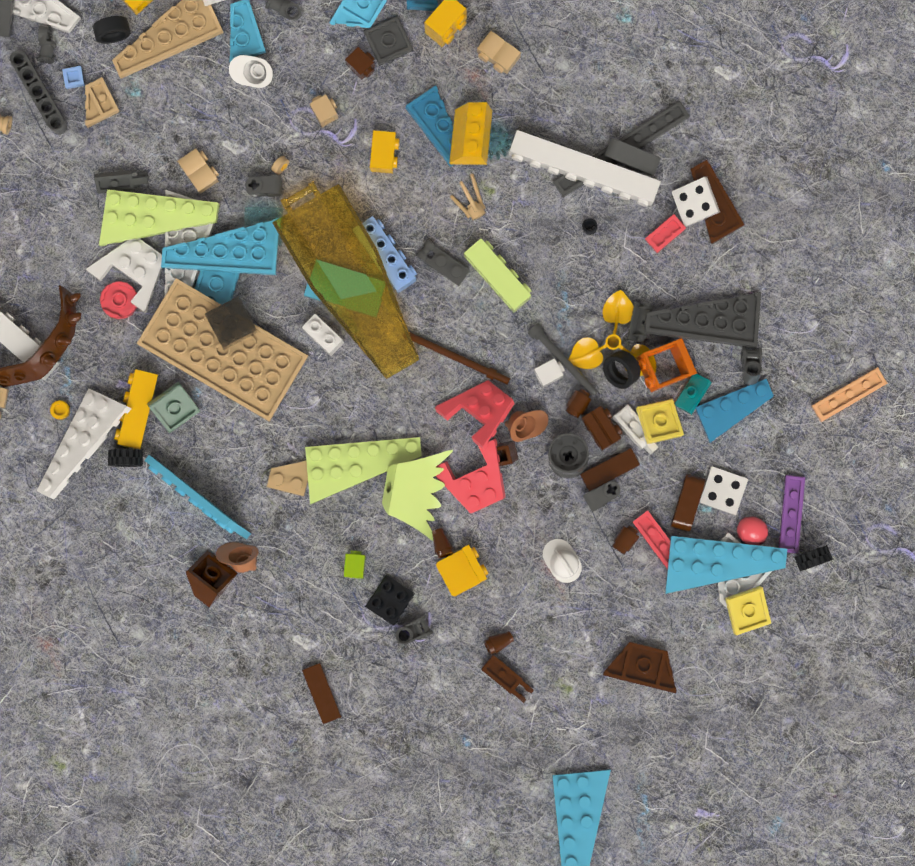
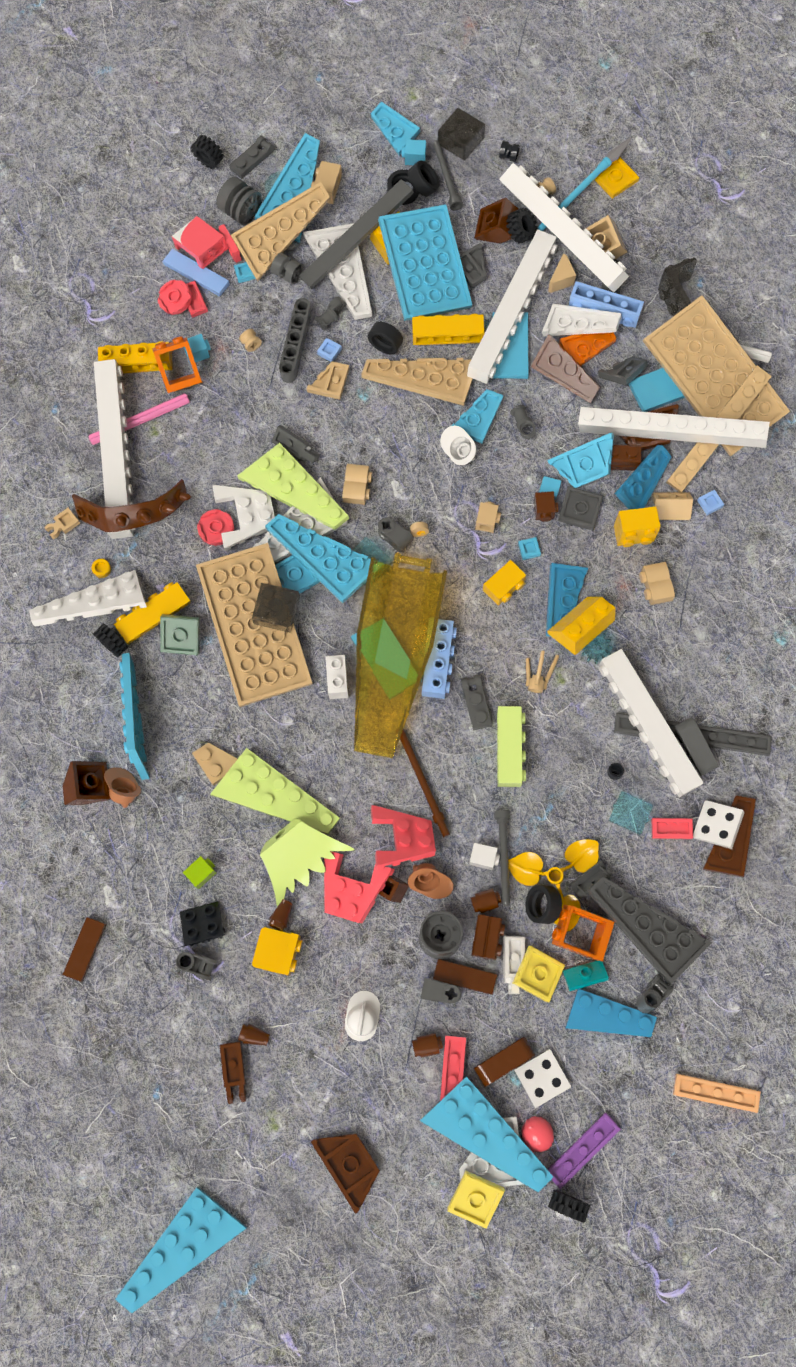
camera: 40 degrees right, 10 degrees down
none -> medium azure tile [518,537,541,560]
none -> medium azure tile [539,476,561,499]
none -> clear light blue piece [609,791,653,835]

